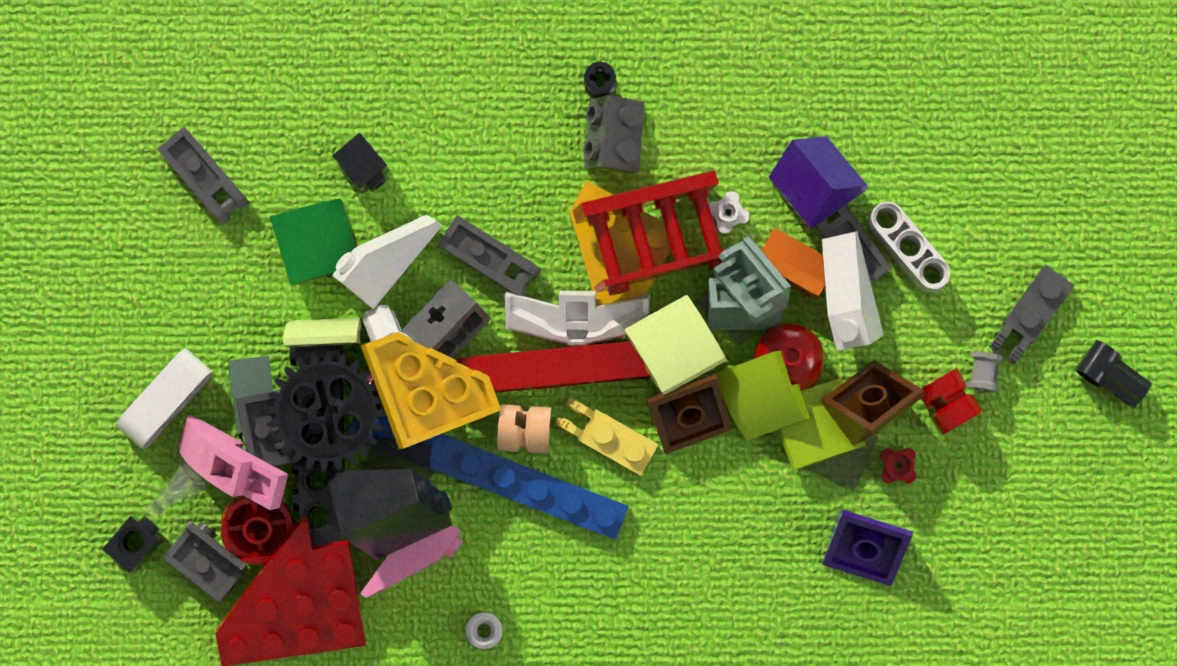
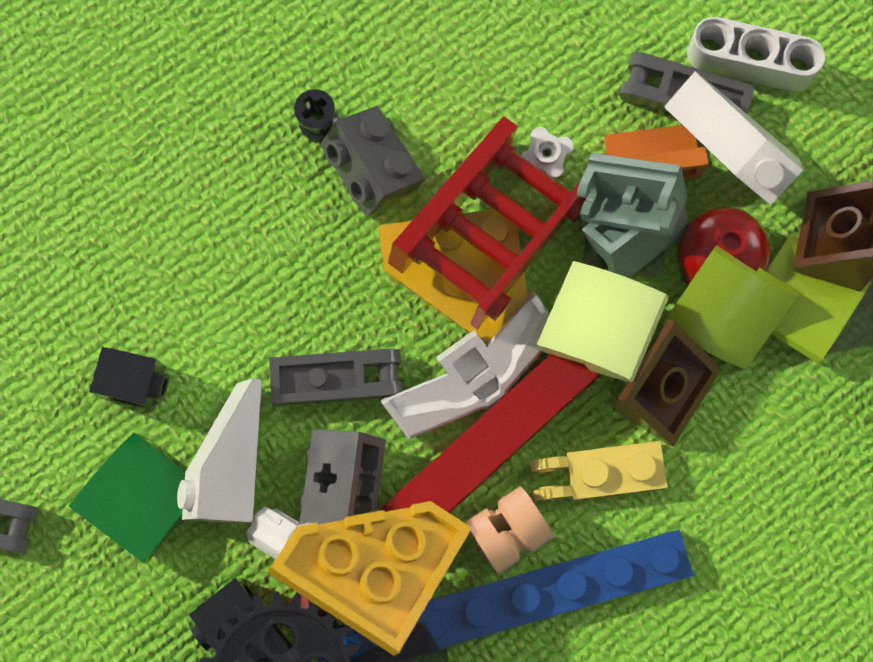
camera: 30 degrees left, 5 degrees down
yellowish green slope [283,318,363,348] -> none
dark purple slope [769,136,869,229] -> none

